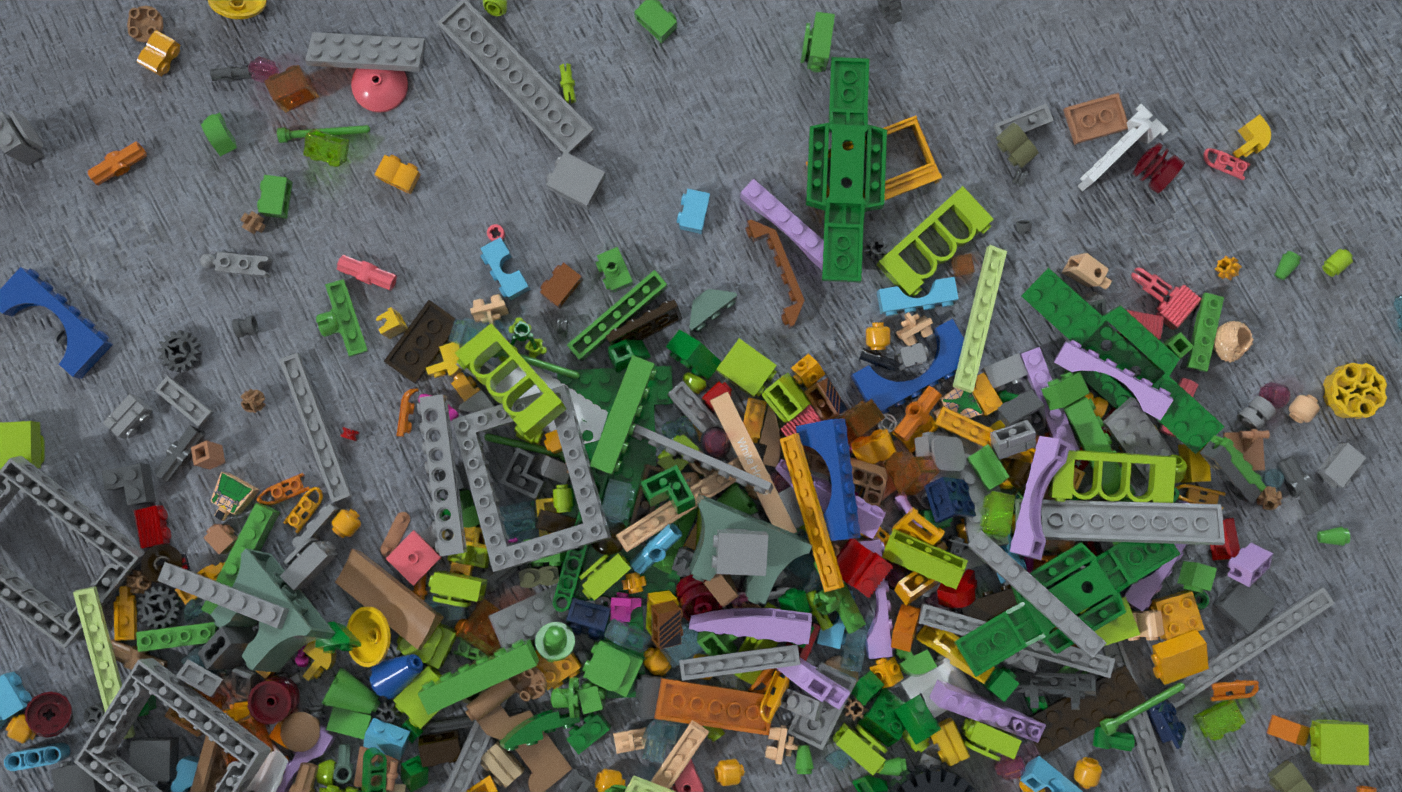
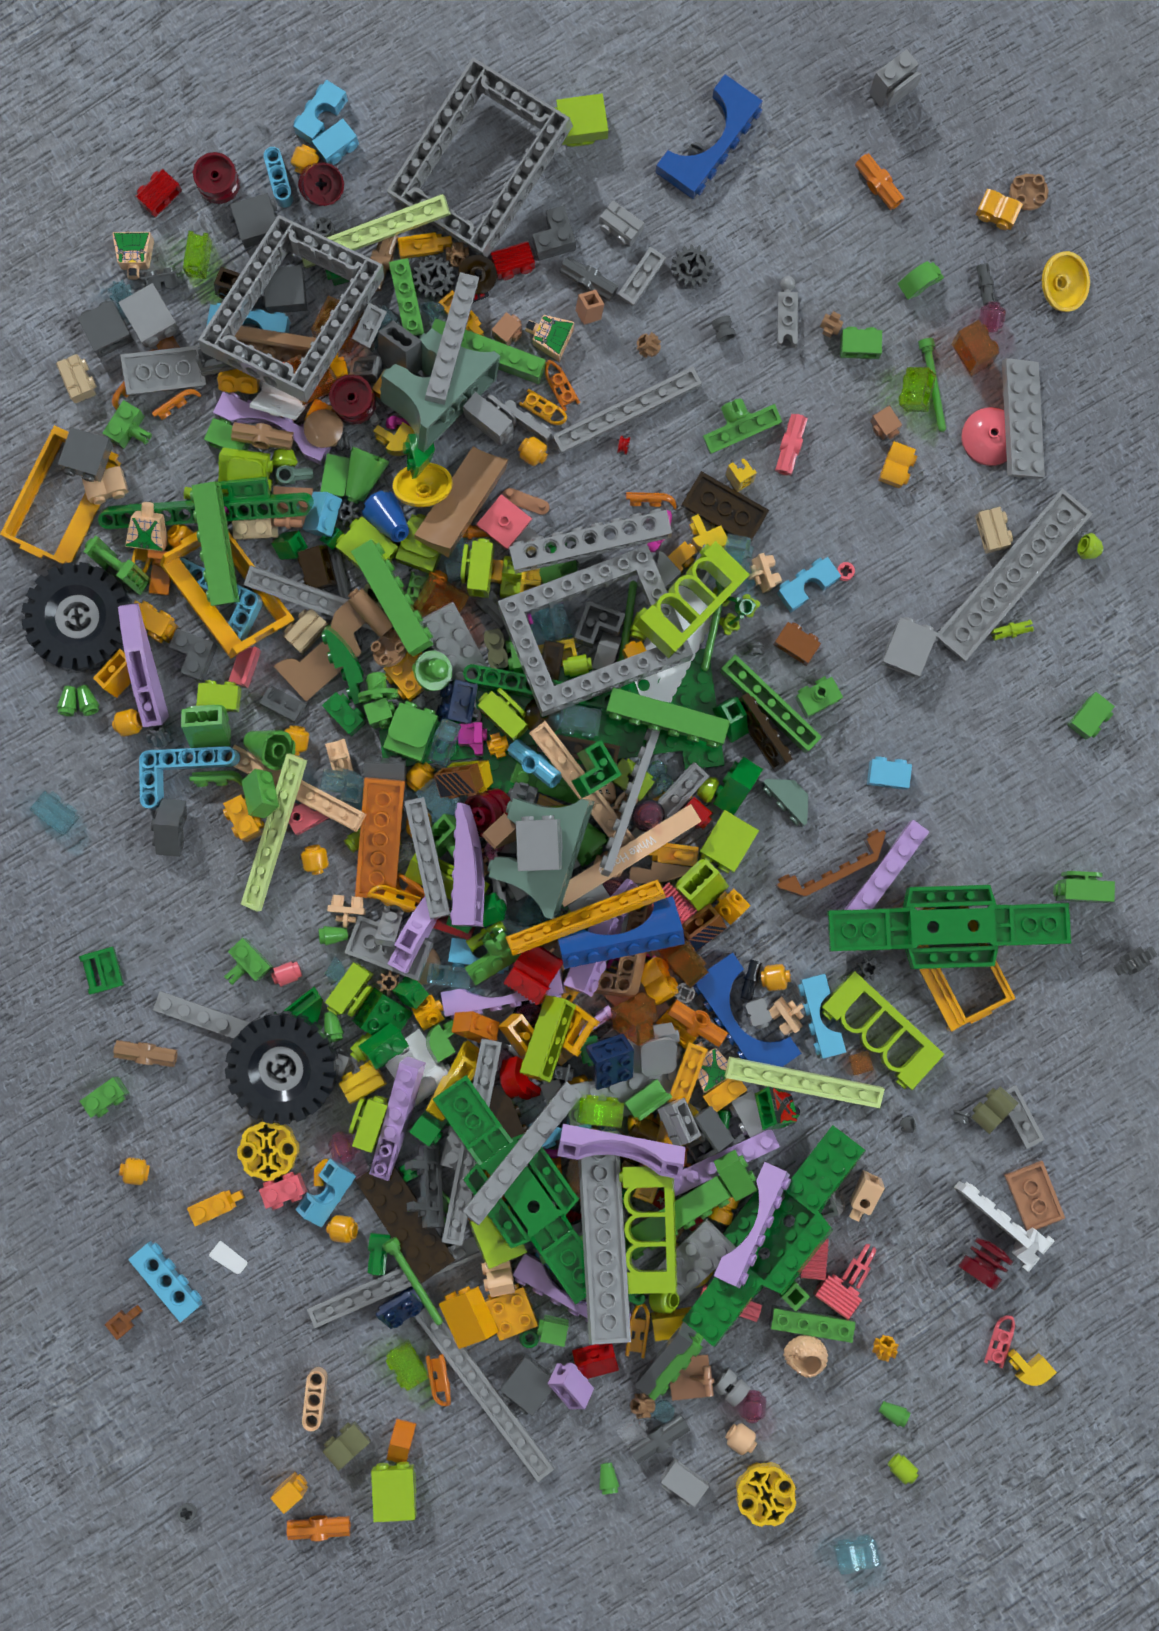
camera: 85 degrees right, 0 degrees up
none -> torso [754,1086,800,1130]
none -> nougat brick [870,405,902,440]
none -> tan brick [975,507,1013,554]

